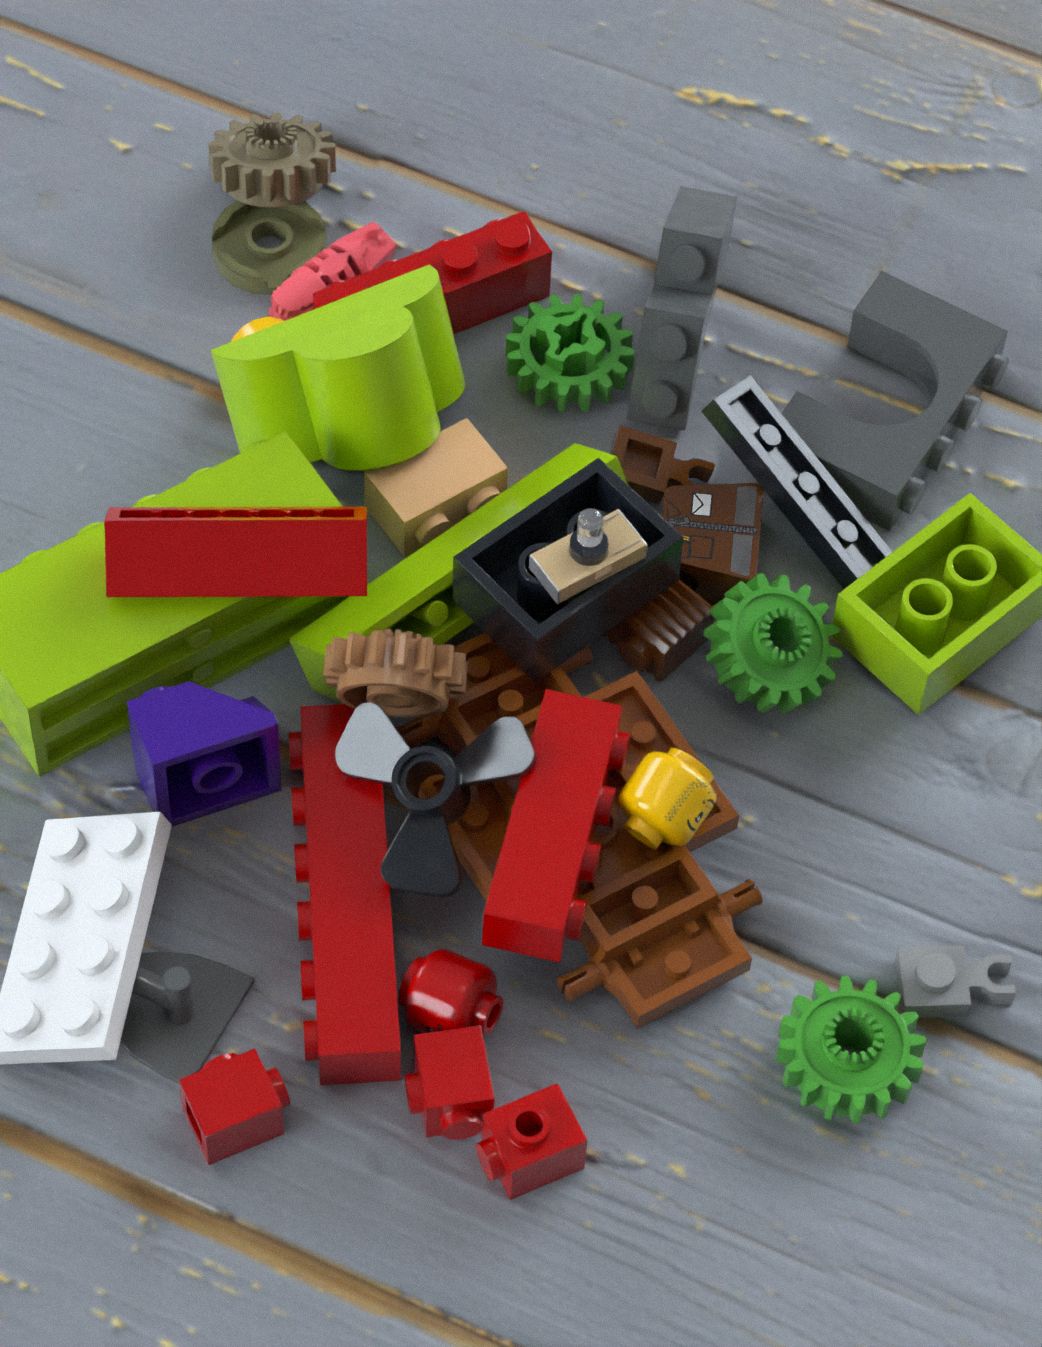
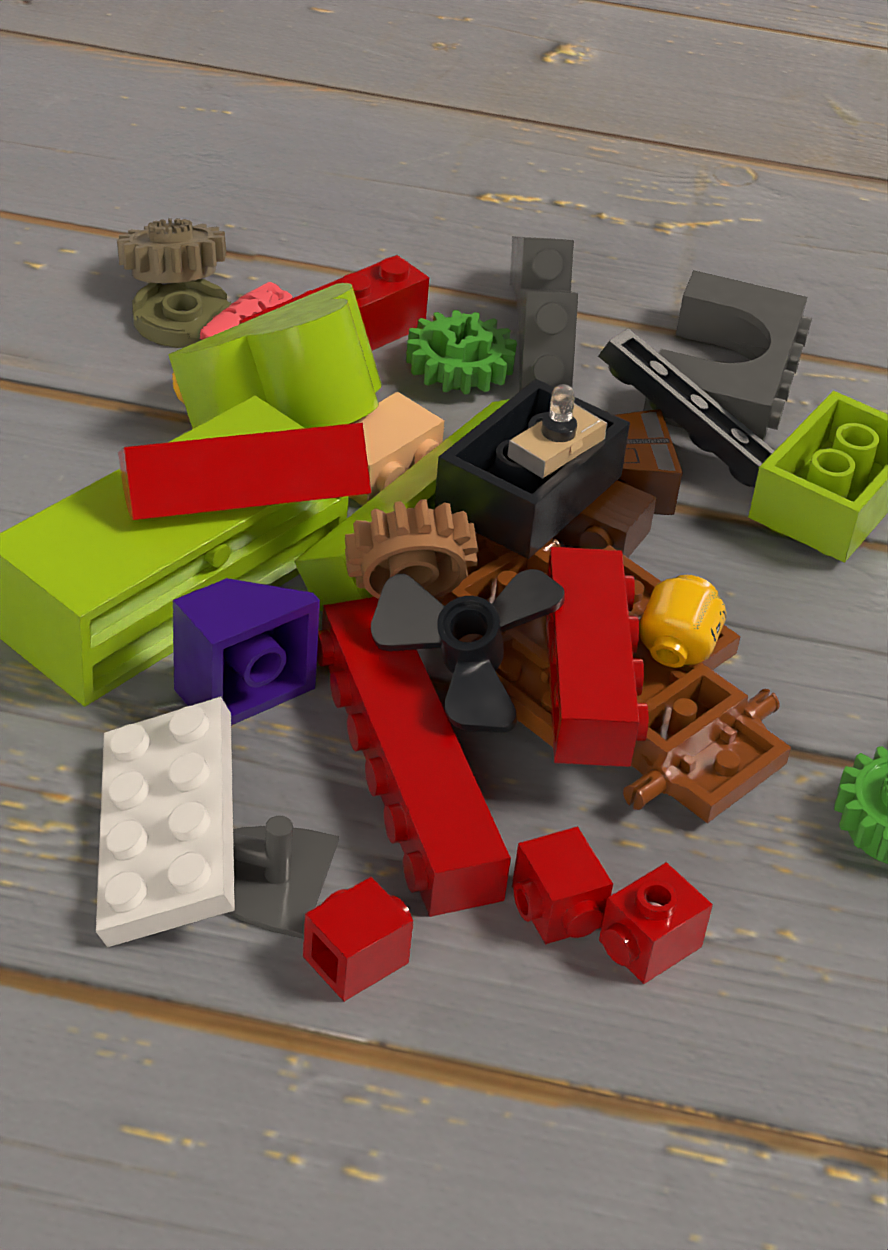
camera: 15 degrees left, 15 degrees down
red head [398,948,503,1034] -> none
bright green gear [704,573,842,714] -> none

